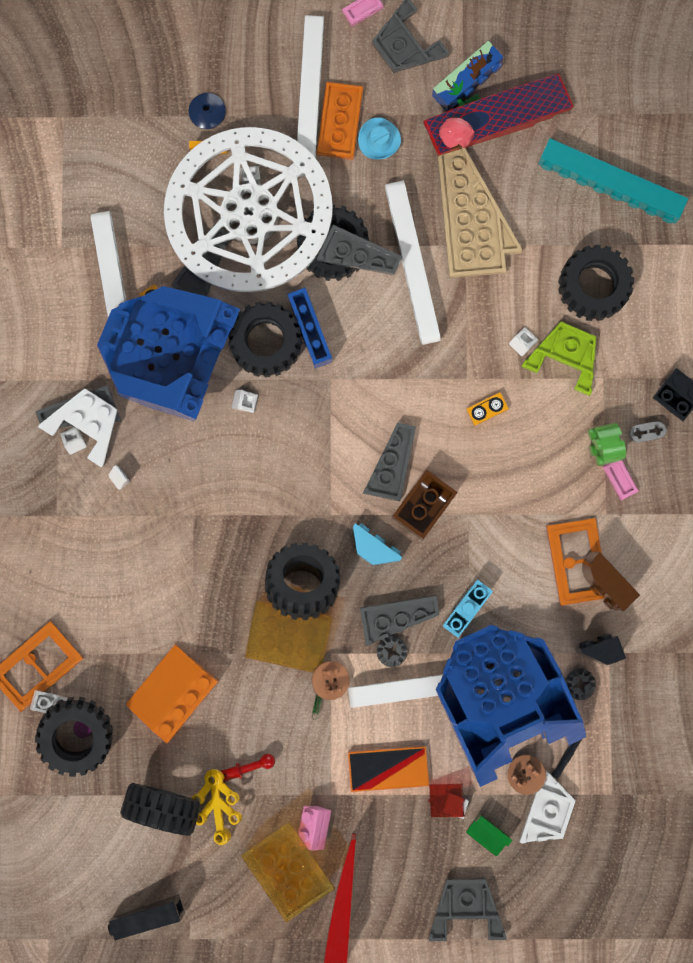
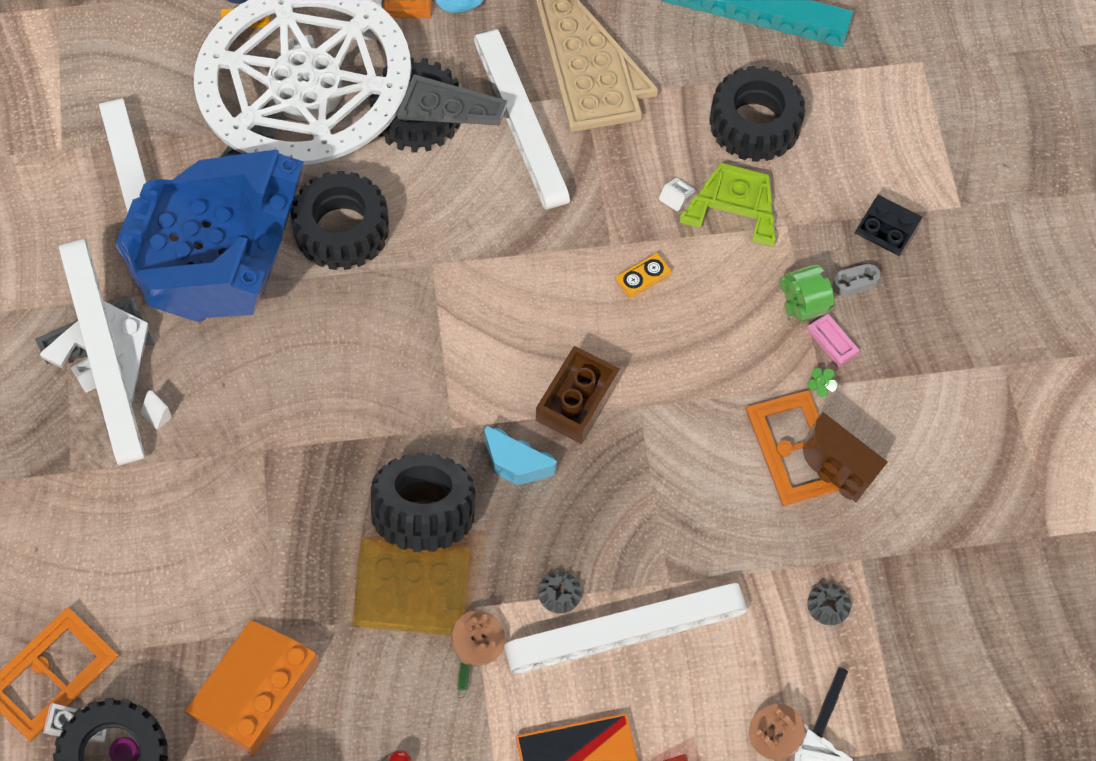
camera: 15 degrees left, 20 degrees down
white slope [232,390,258,413] -> none
blue brick [288,288,332,369] -> none
dark grey wing [360,595,439,646] -> none
dark grey wing [363,423,416,502] -> none
blue piece [436,625,586,787] -> none
medium azure slope [443,579,493,638] -> none
black slope [575,633,626,665] -> none
none -> white beam [59,238,145,466]
none -> bright green plant [808,368,838,397]

